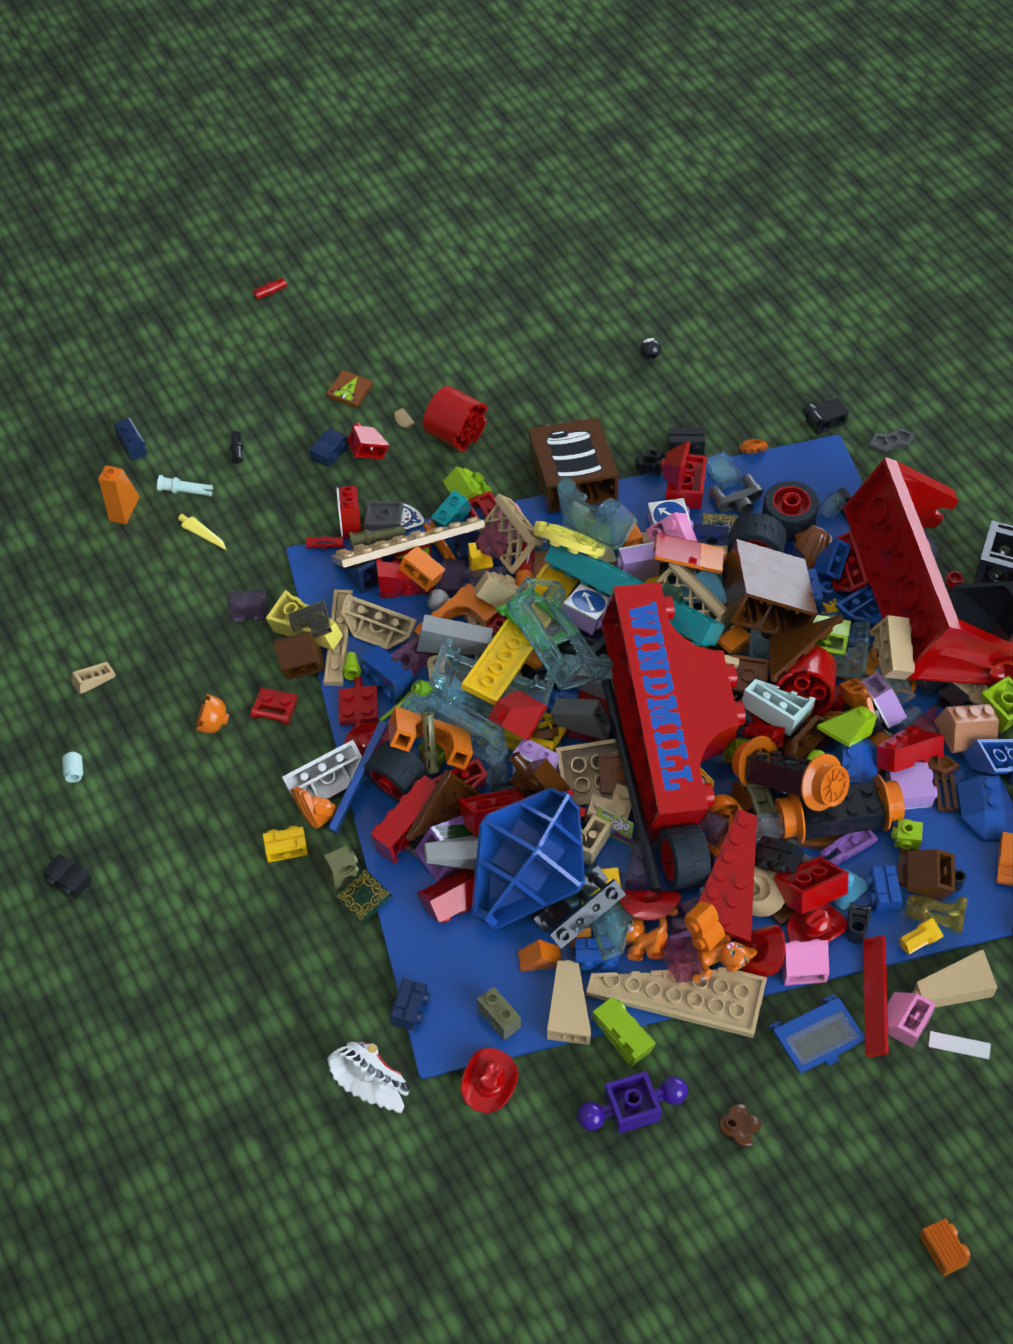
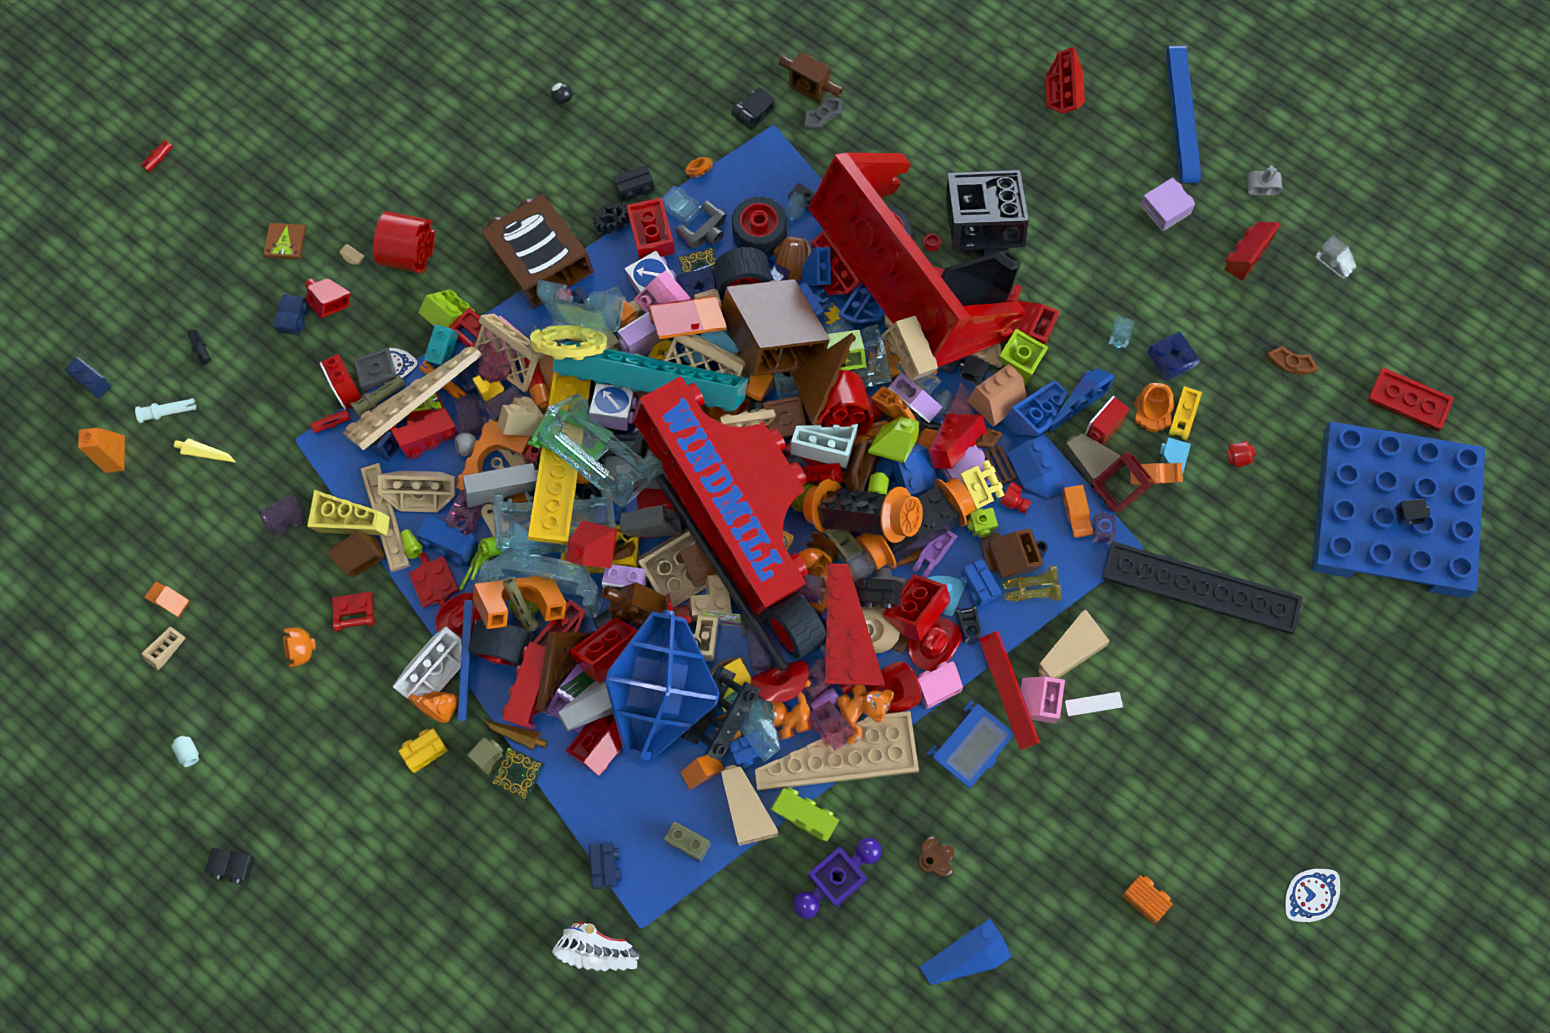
camera: 20 degrees left, 15 degrees up
clear smoke tile [288,601,332,639] -> none
orange brick [399,546,445,592] -> none
red hat [460,1048,519,1113] -> none
red slope [660,442,691,493] -> none
clear green slope [662,582,684,602] -> none
orange brick [685,901,725,953] -> none
yellow piece [899,917,944,955] -> none
none -> slope [144,582,190,617]
none -> pearl gold bar [484,720,548,750]
none -> reddish brown brick [779,52,843,103]
none -> blue wedge [919,919,1012,985]
none -> light yellow plate [959,460,1004,509]
none -> red piece [1000,481,1032,514]

